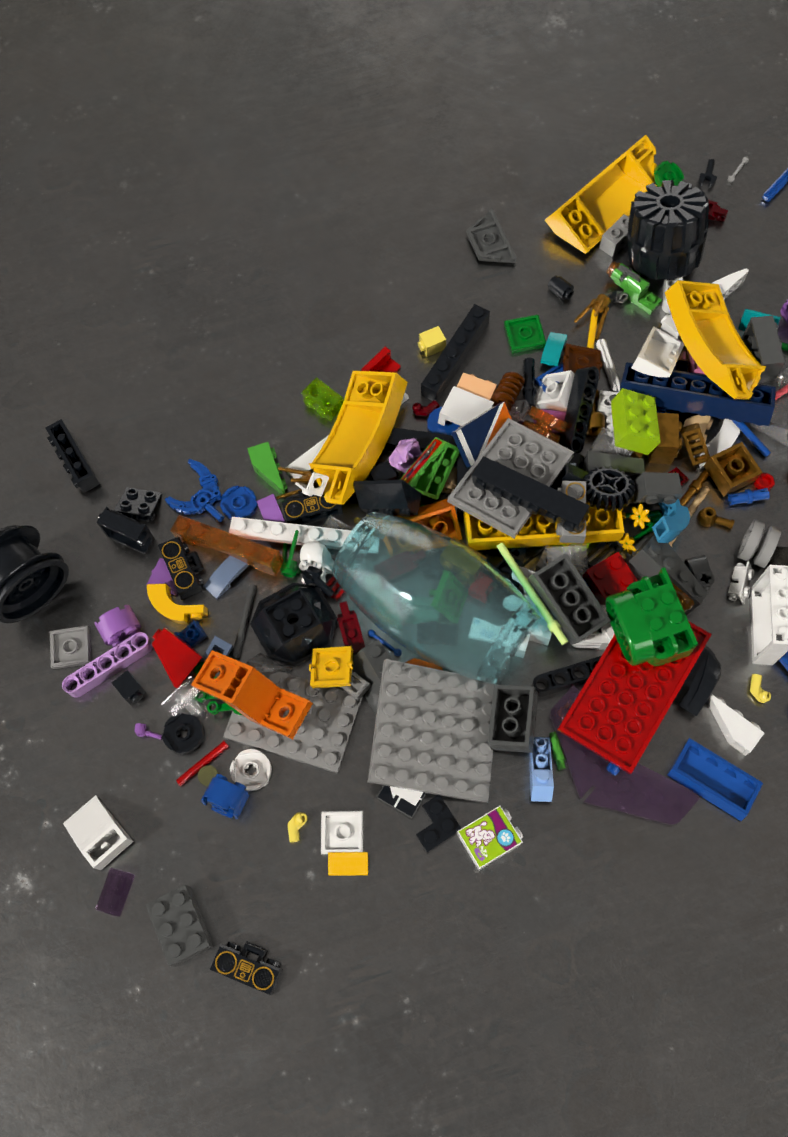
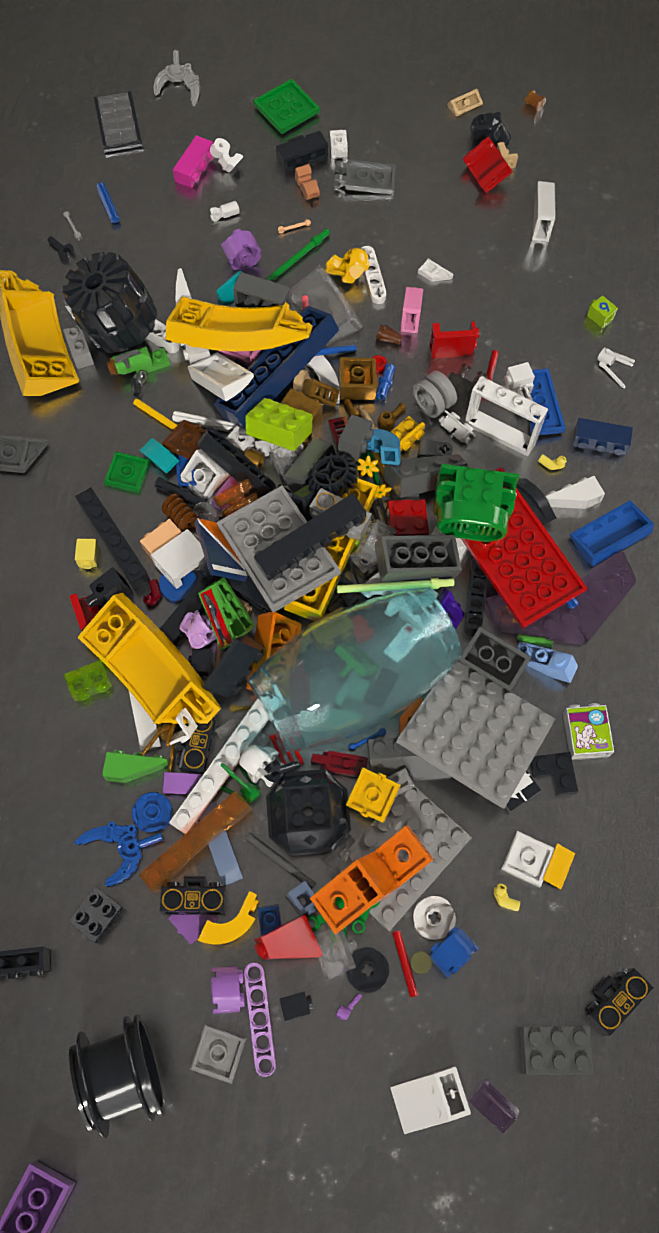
camera: 70 degrees left, 0 degrees up
black window [97,507,155,554] -> none
black brick [548,275,574,301] -> none
pearl gold plant [574,294,611,341] -> none
green tile [654,161,684,187] -> none
none -> black torso [85,567,134,608]
none -> yellow bracket [391,416,425,453]
none -> dark purple cylinder [430,589,465,632]

